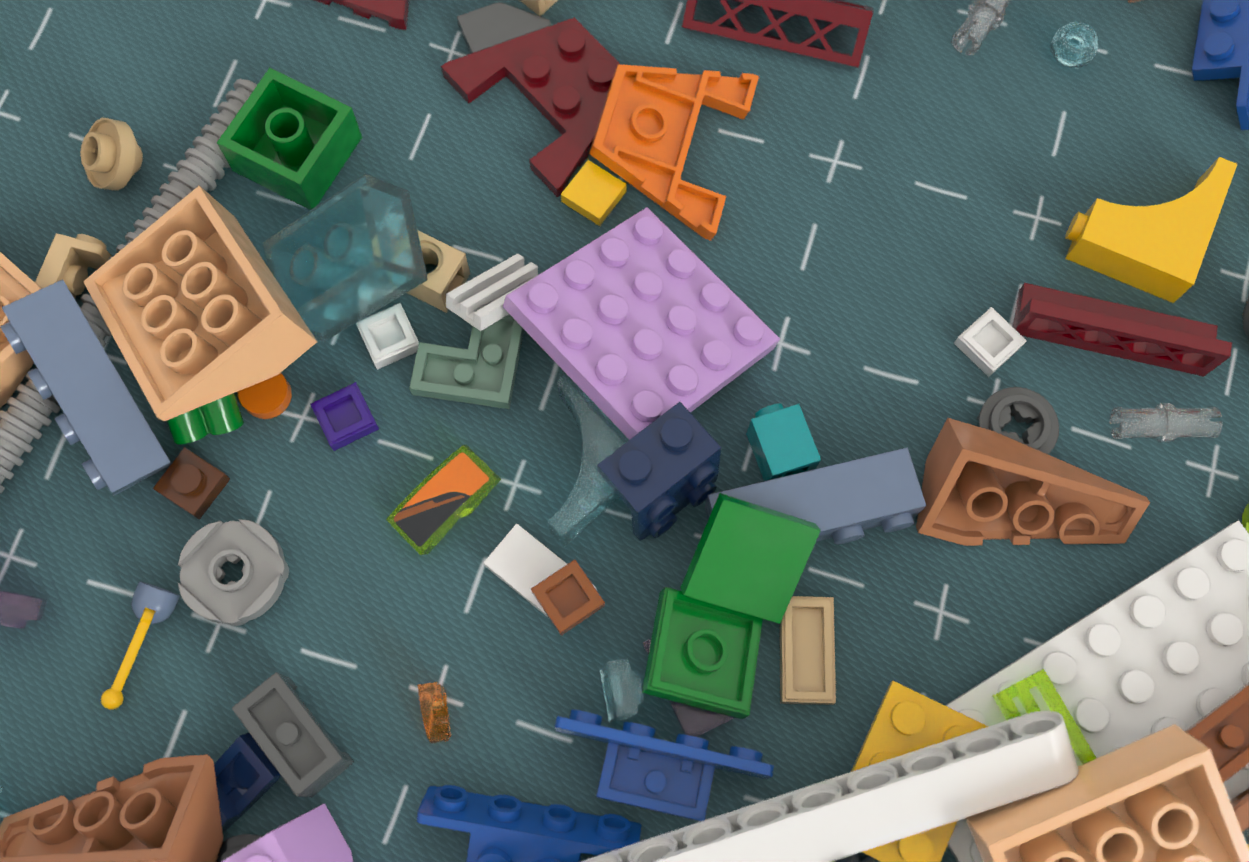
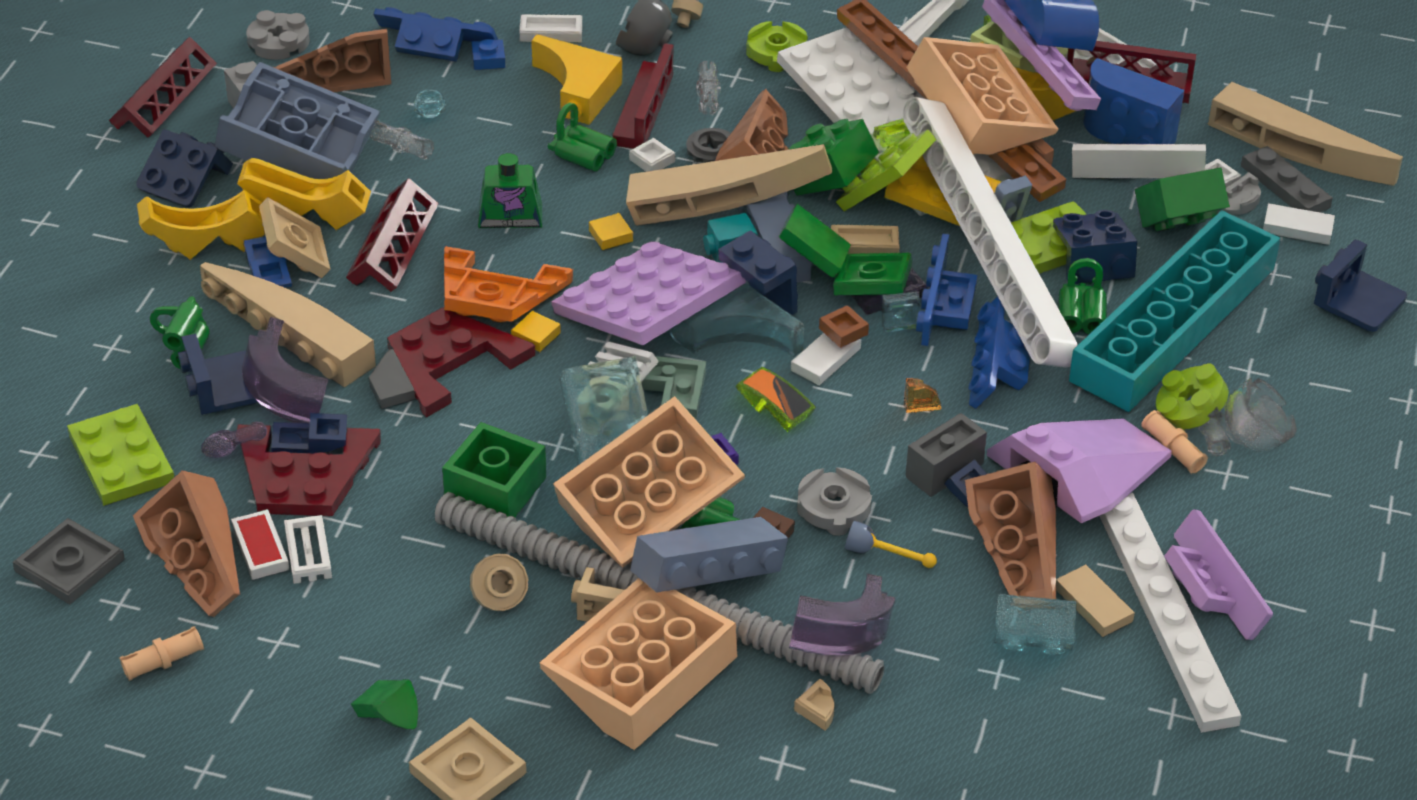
camera: 90 degrees left, 30 degrees down
none -> blue plate [472,39,506,70]
none -> green torso [478,153,542,228]
none -> green piece [547,103,617,172]
none -> yellow tile [589,213,633,250]
none -> tan slope [626,144,832,226]
none -> green brick [788,119,879,196]
none -> lime plate [835,130,937,211]

